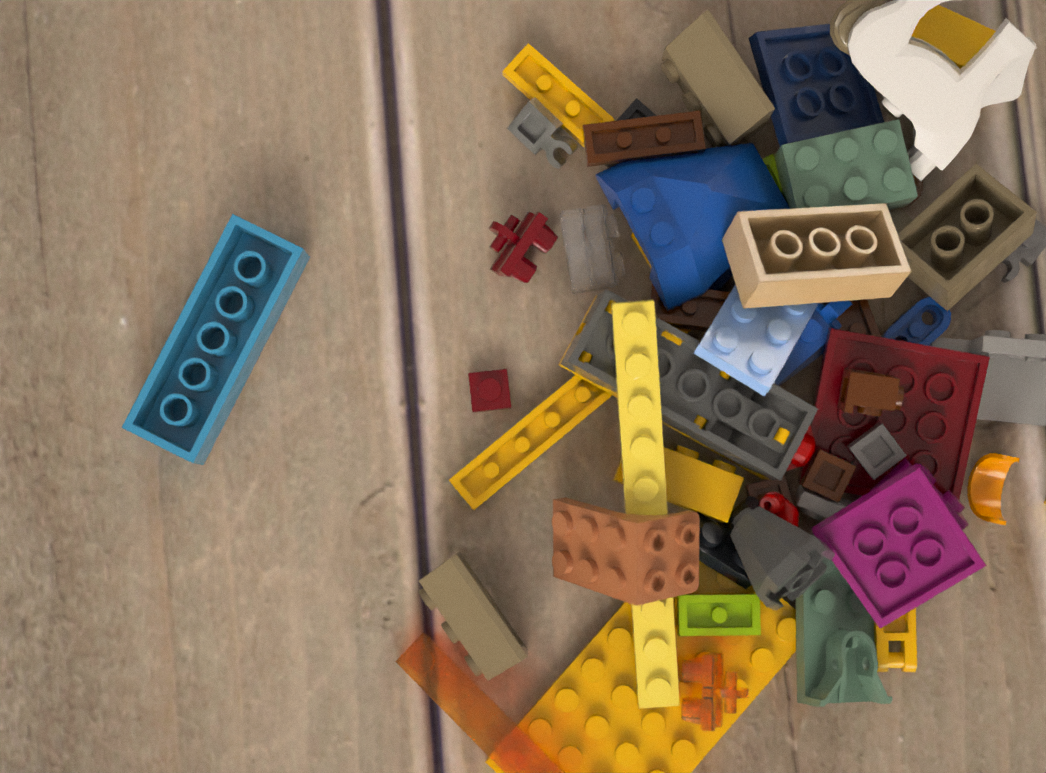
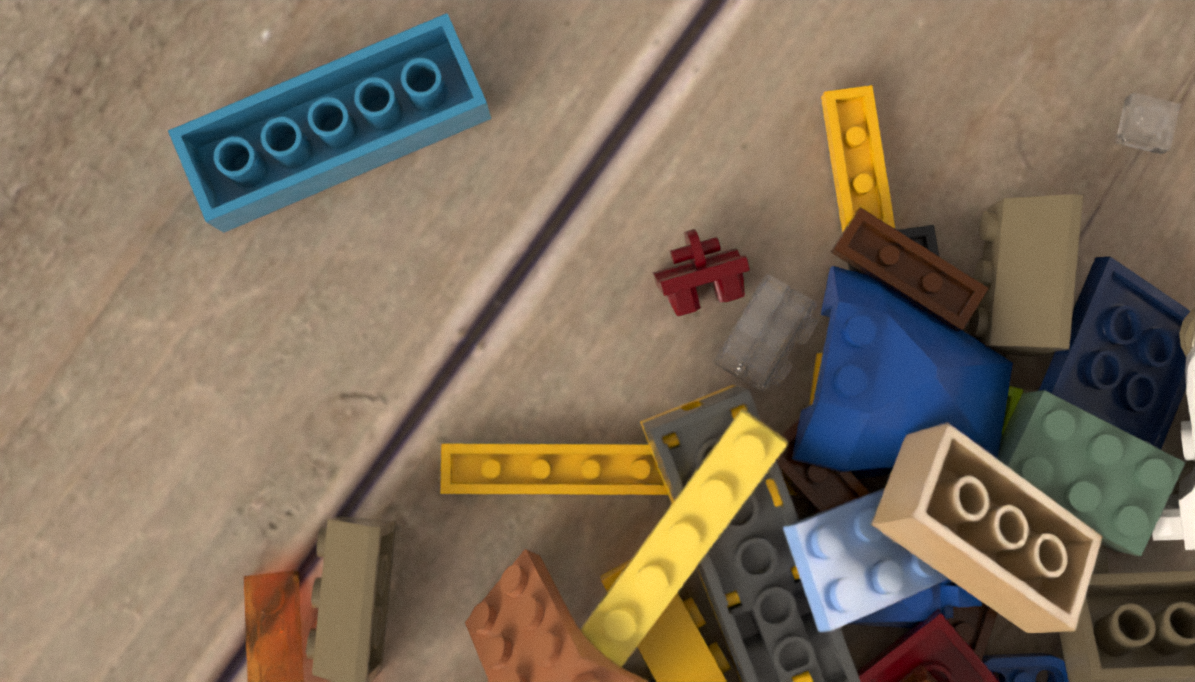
camera: 30 degrees right, 0 degrees up
dark red plate [468,369,512,413] -> none
flat silver plate [507,97,578,169] -> none

